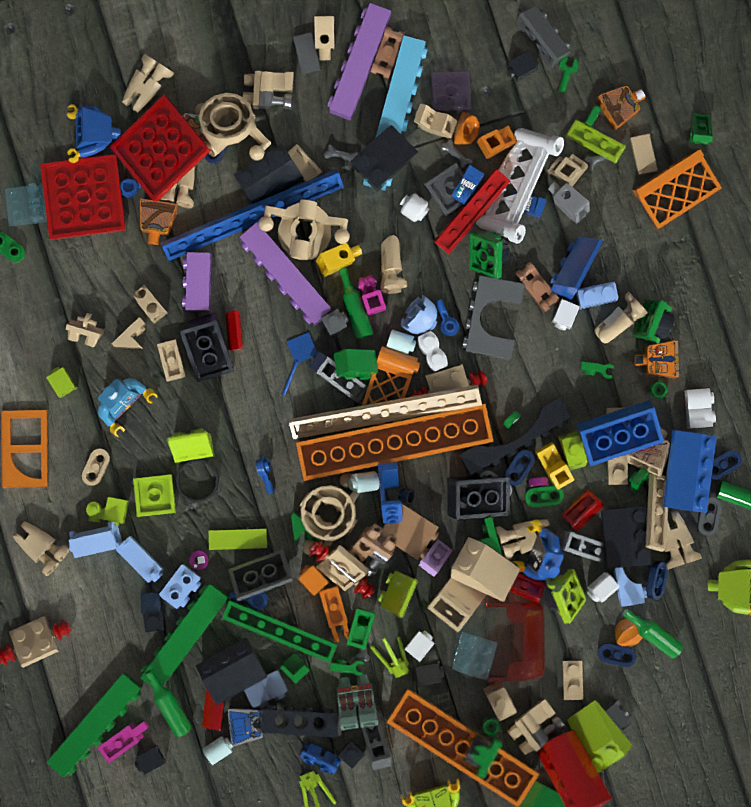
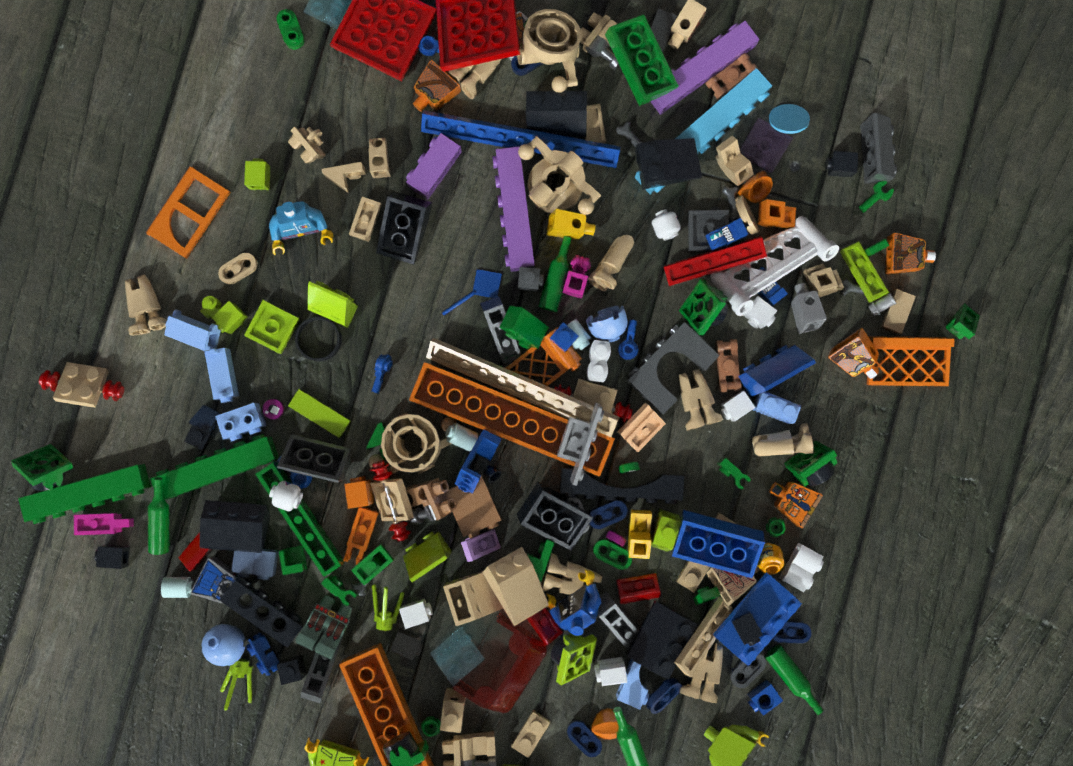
camera: 30 degrees right, 0 degrees up
red slope [225,310,243,351] -> none
none -> green piece [11,444,73,491]
none -> light blue cylinder [201,624,245,666]
none -> white head [269,481,303,511]
none -> blue brick [550,322,579,353]
none -> light grey bracket [557,403,604,486]
none -> green slope [605,15,679,106]
none -> light nougat plate [617,403,666,452]
none -> tan piece [679,369,723,431]
none -> black brick [731,612,763,646]
none -> tan tile [735,195,759,235]
none -> white brick [743,296,777,329]
none -> blue brick [747,680,783,716]
none -> light orange head [757,543,784,575]
none -> medium azure piece [769,104,810,134]
none -> torso [828,328,879,379]
none -> light grey pin [868,293,897,316]

